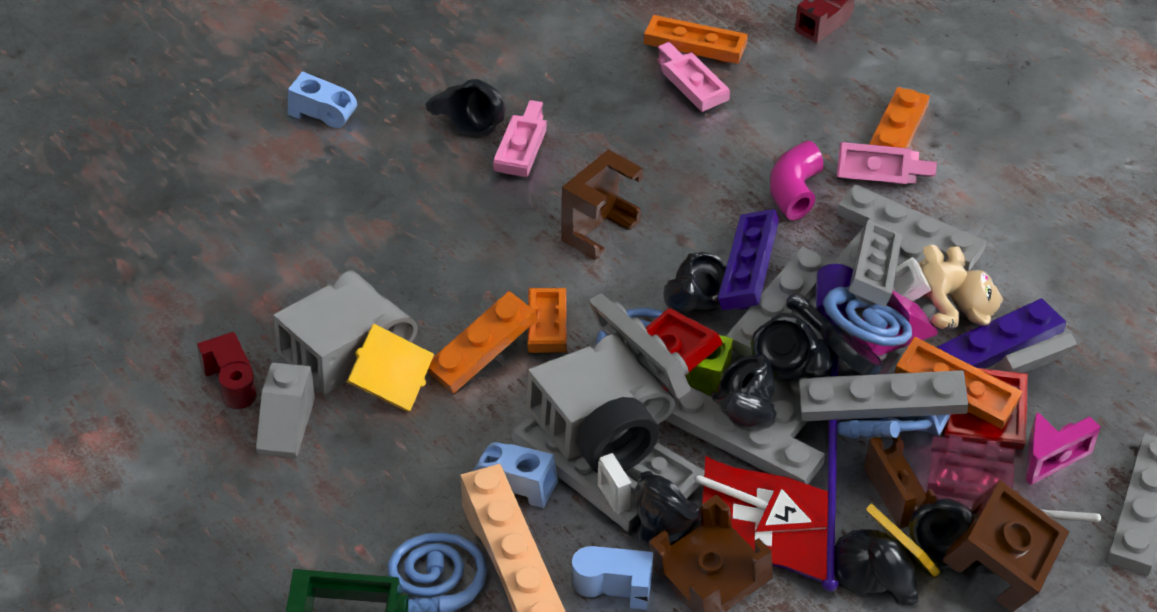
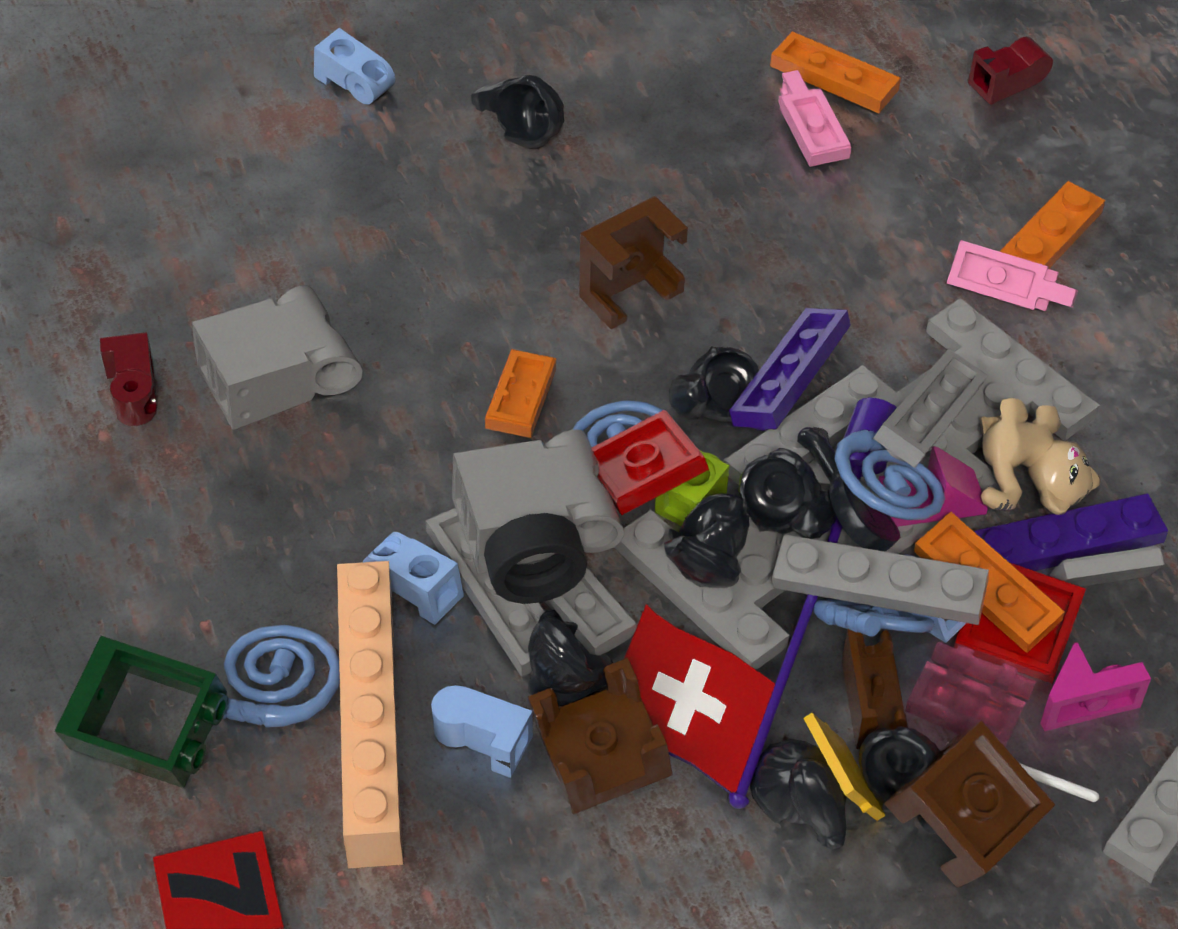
camera: 15 degrees right, 5 degrees up
light grey slope [256,362,315,459] -> none
yellow piece [347,324,434,412] -> none
orange plate [427,291,538,394] -> none
bright pink hinge [493,100,547,177] -> none
light grey plate [589,293,691,399] -> none
white tile [598,453,631,514] -> none
piece [695,475,826,534] -> none
dark pink cylinder [770,140,823,221] -> none
white tile [893,257,931,301] -> none

